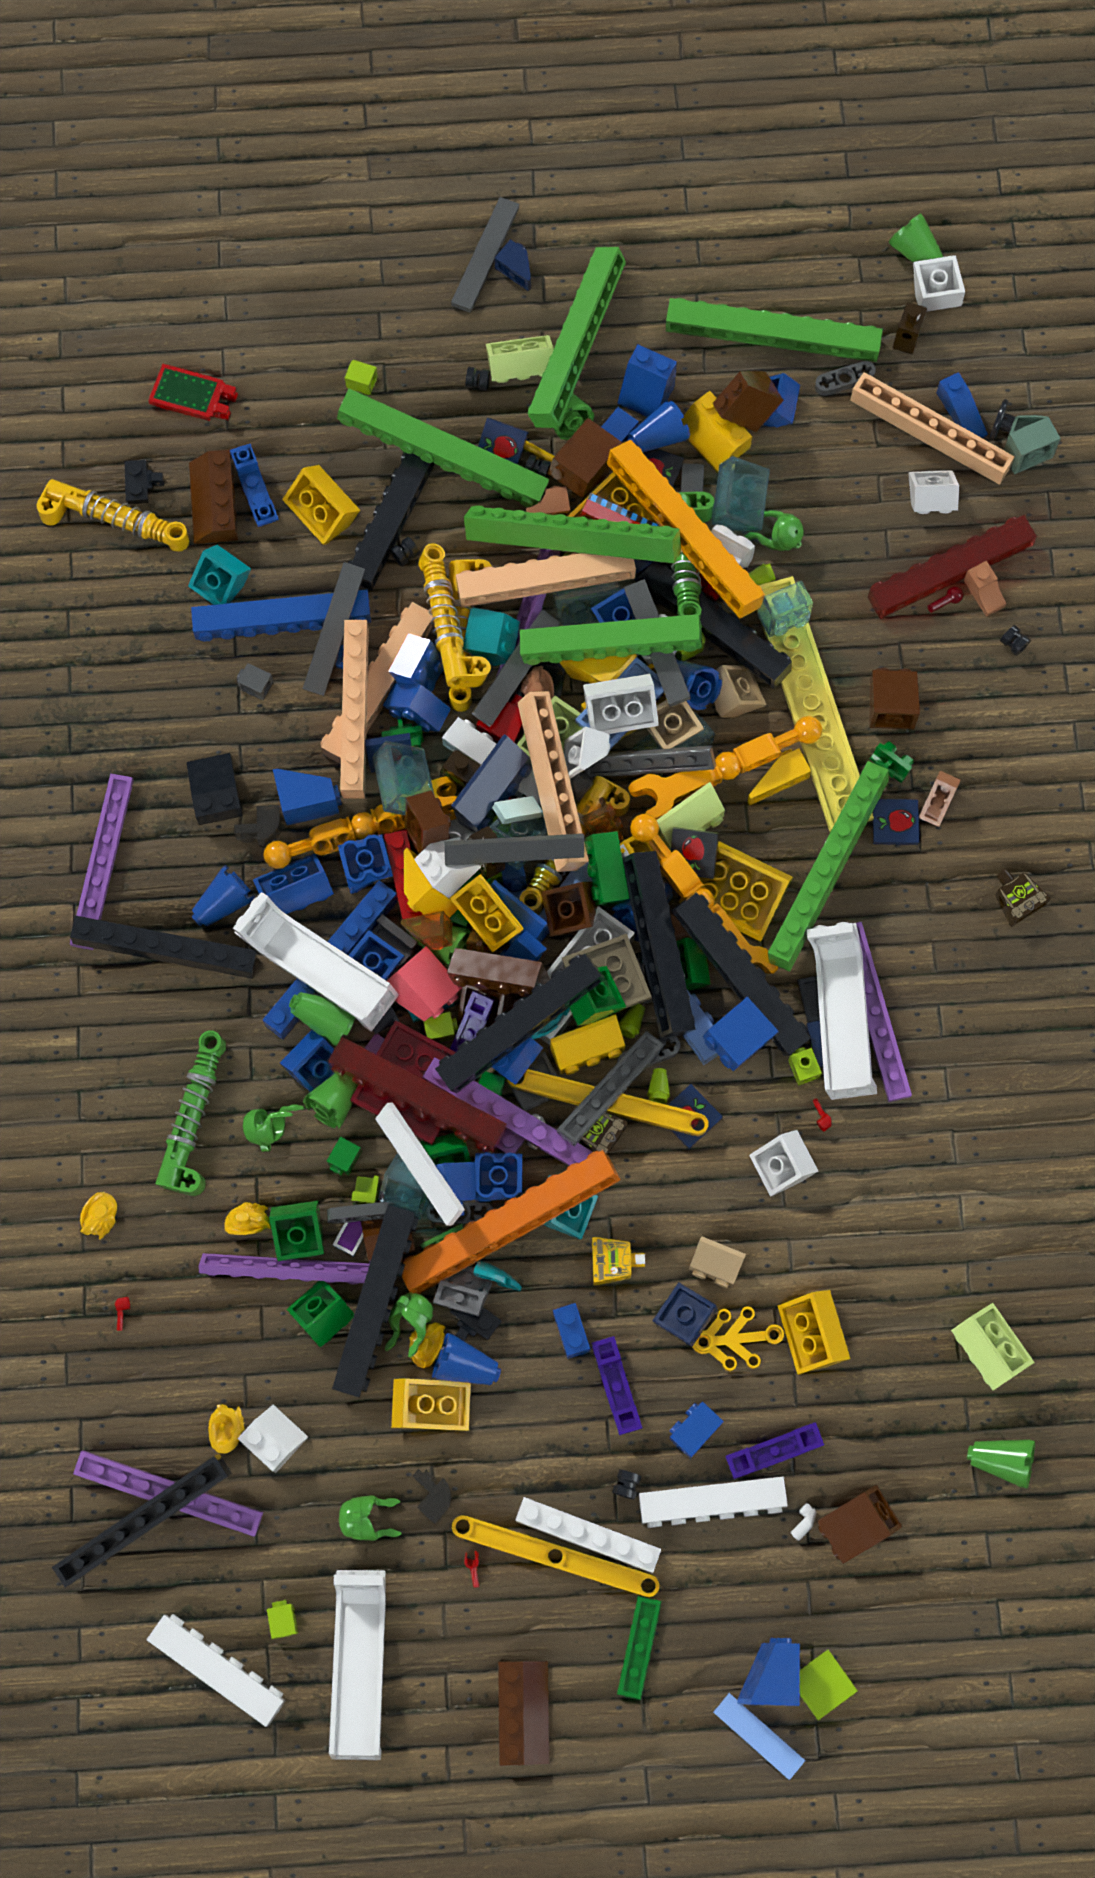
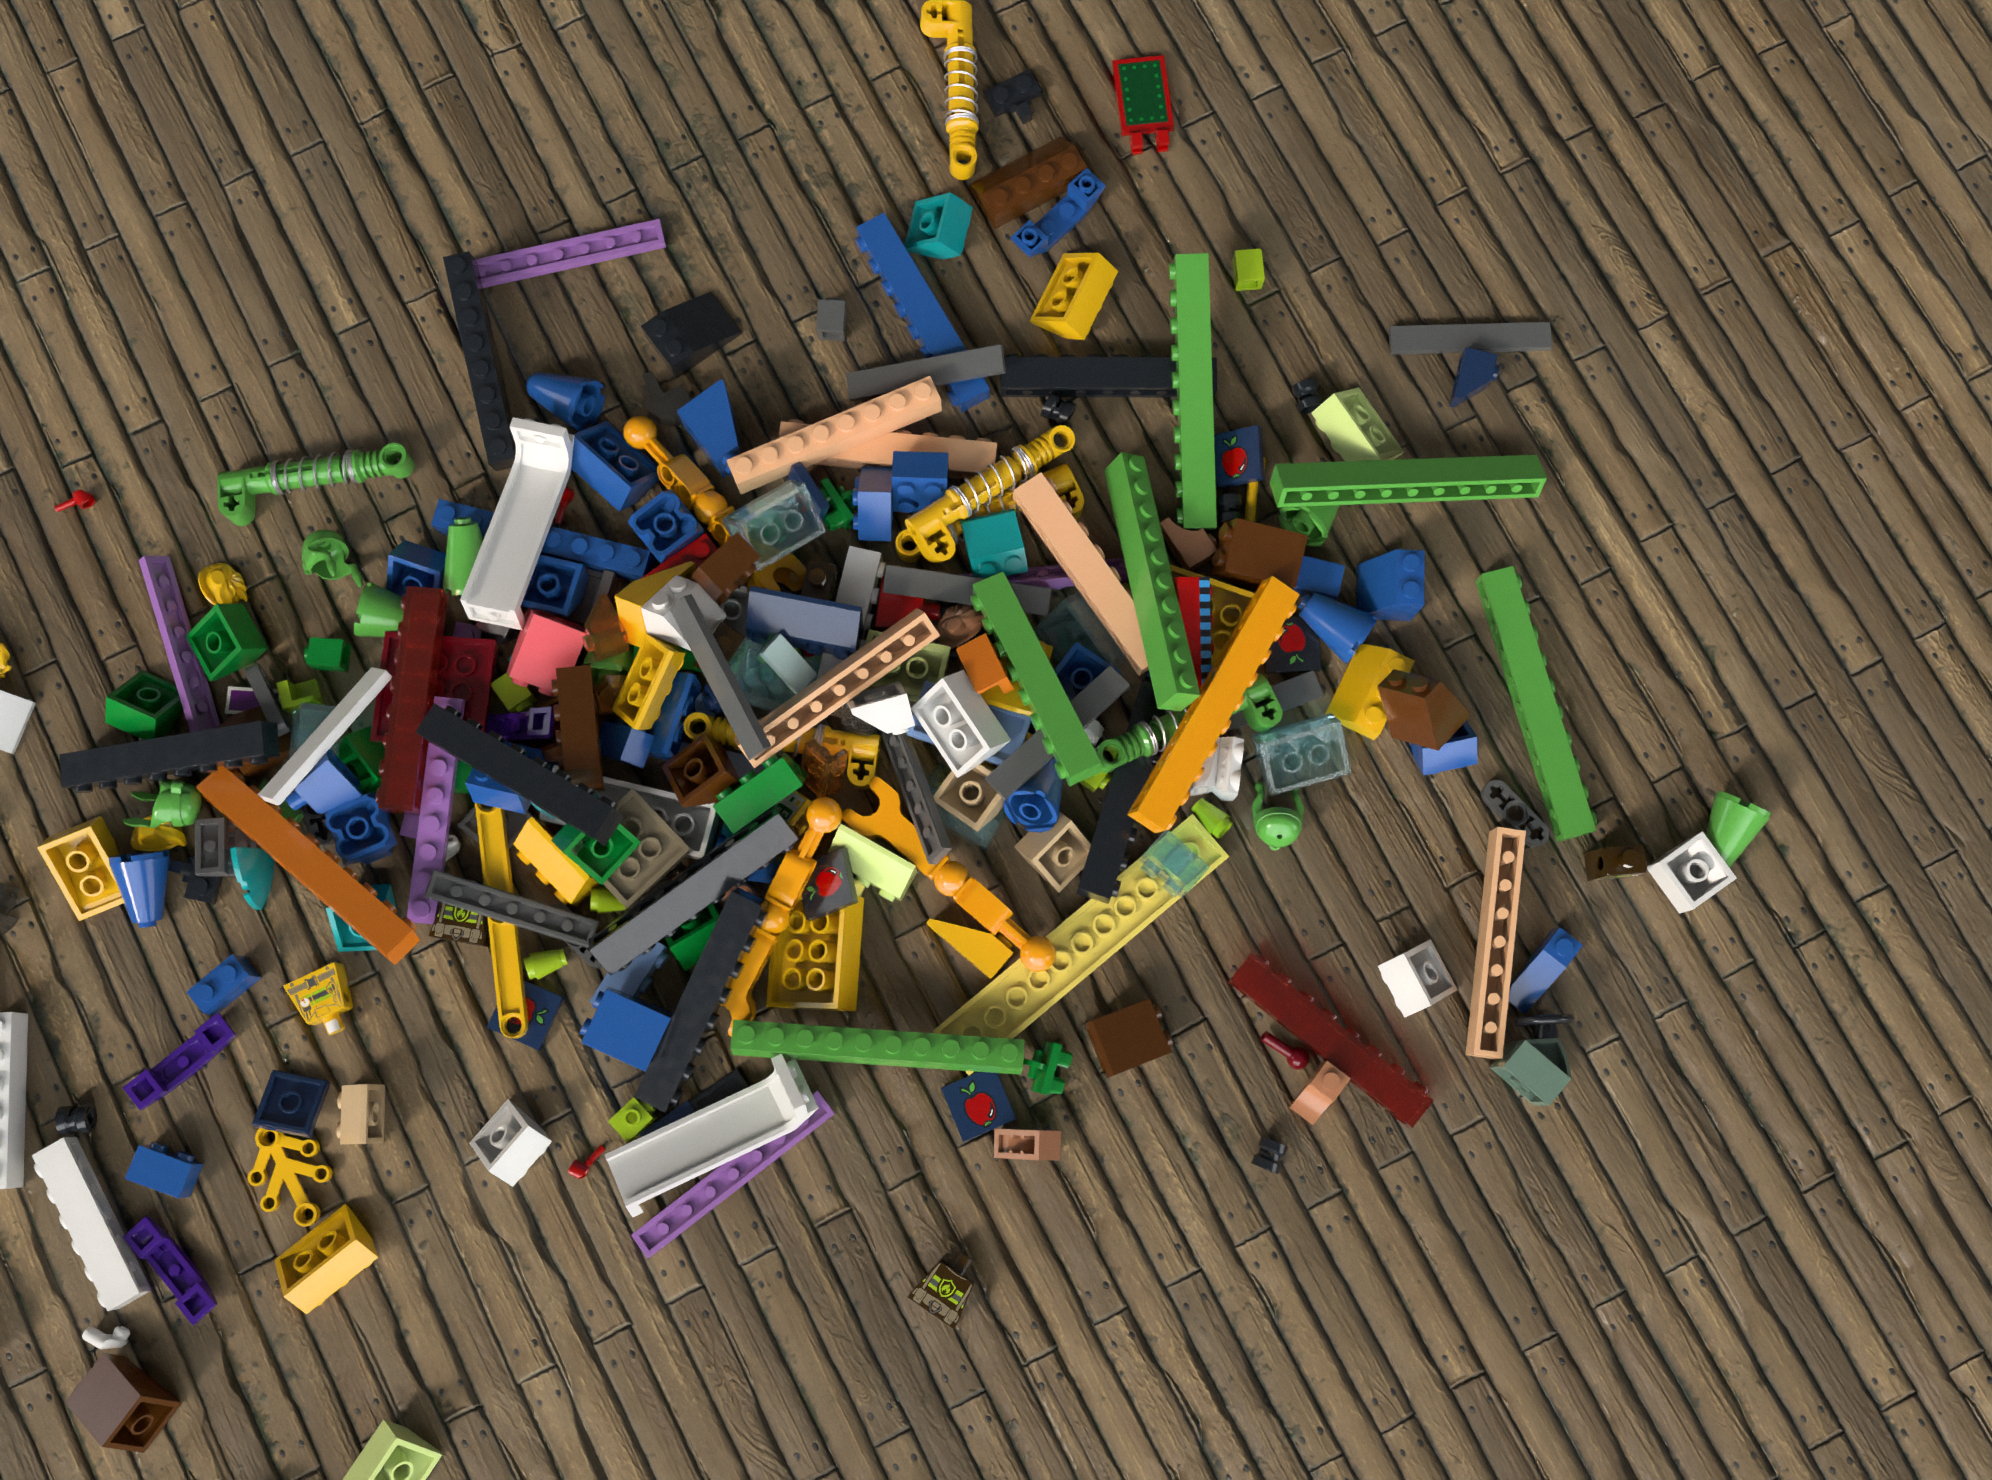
camera: 65 degrees right, 5 degrees up
yellow hat [80,1192,117,1240] -> none
none -> orange panel [956,633,1014,694]

